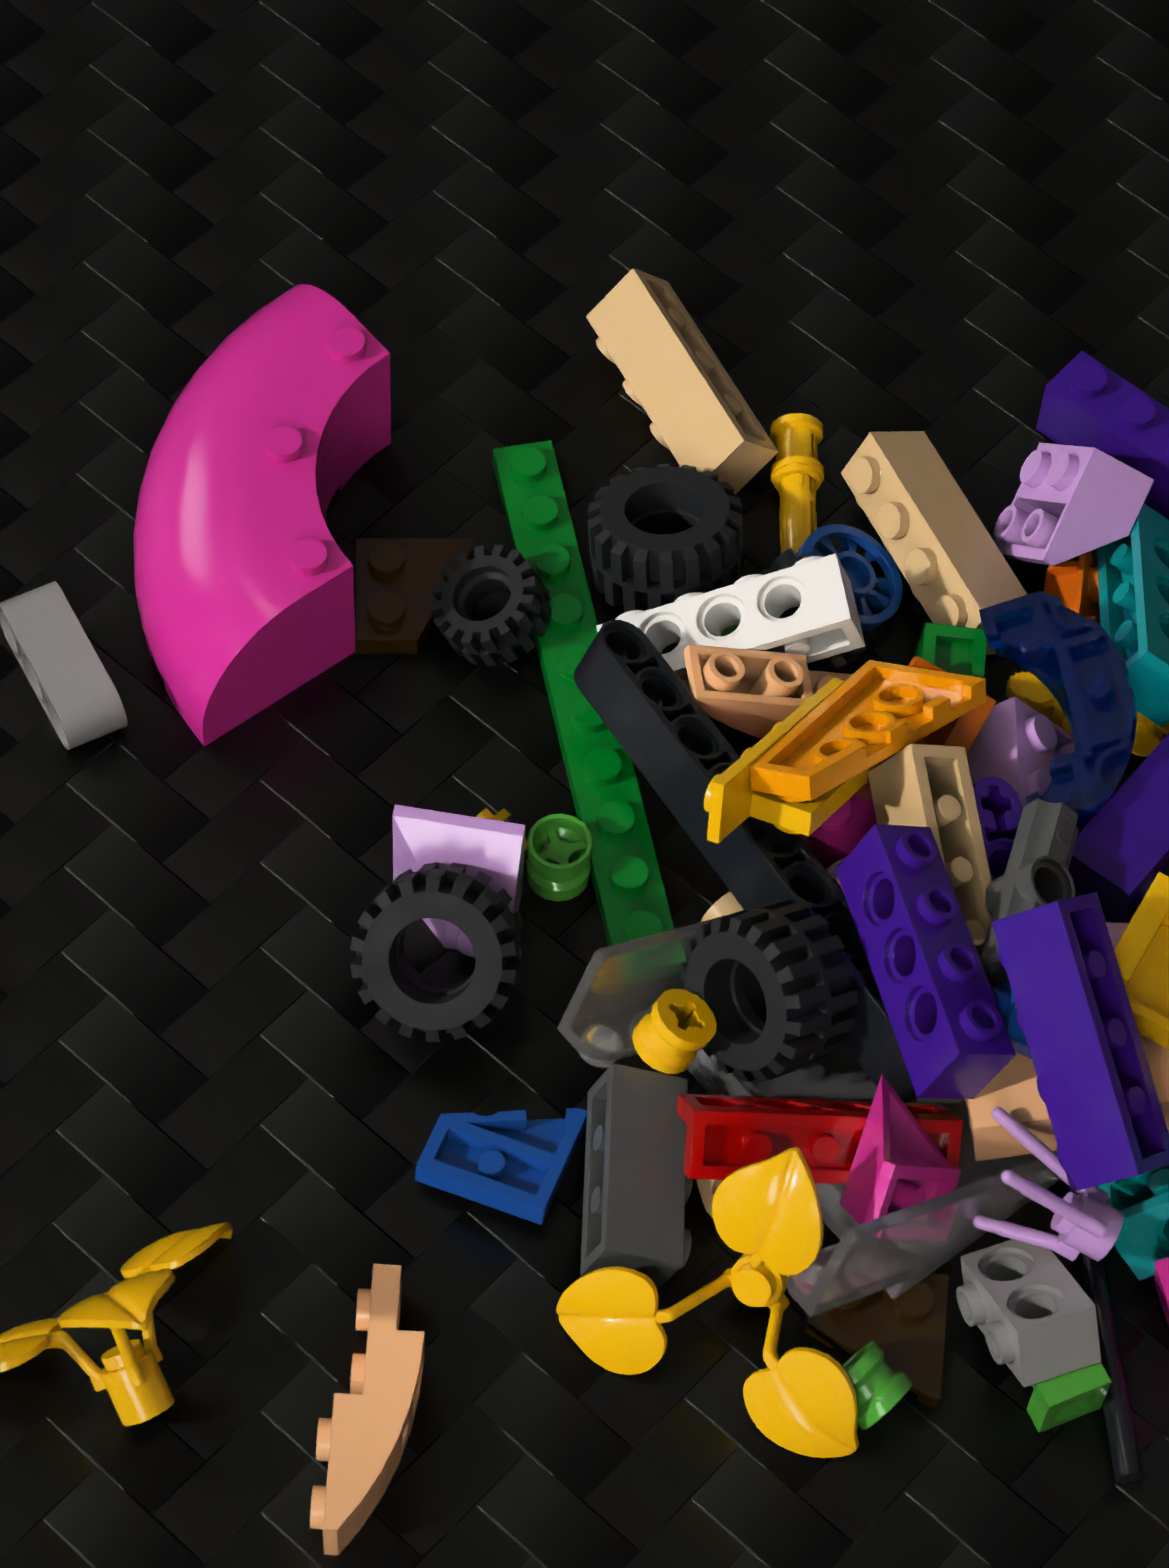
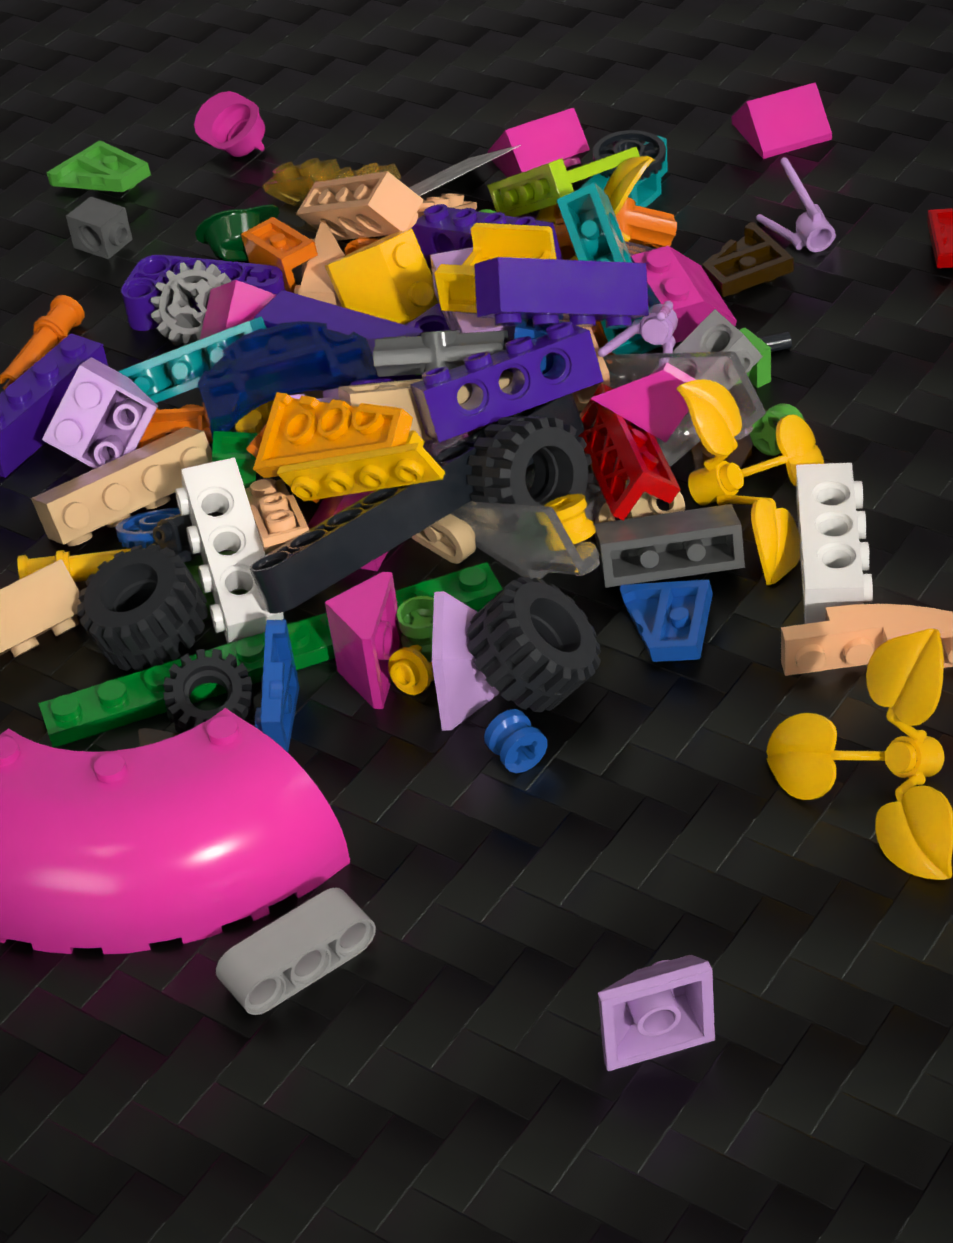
camera: 90 degrees left, 15 degrees down
none -> blue wing [255,620,300,752]
none -> dark pink slope [325,572,401,709]
none -> blue wheel [484,709,548,773]
none -> white brick [796,463,873,624]

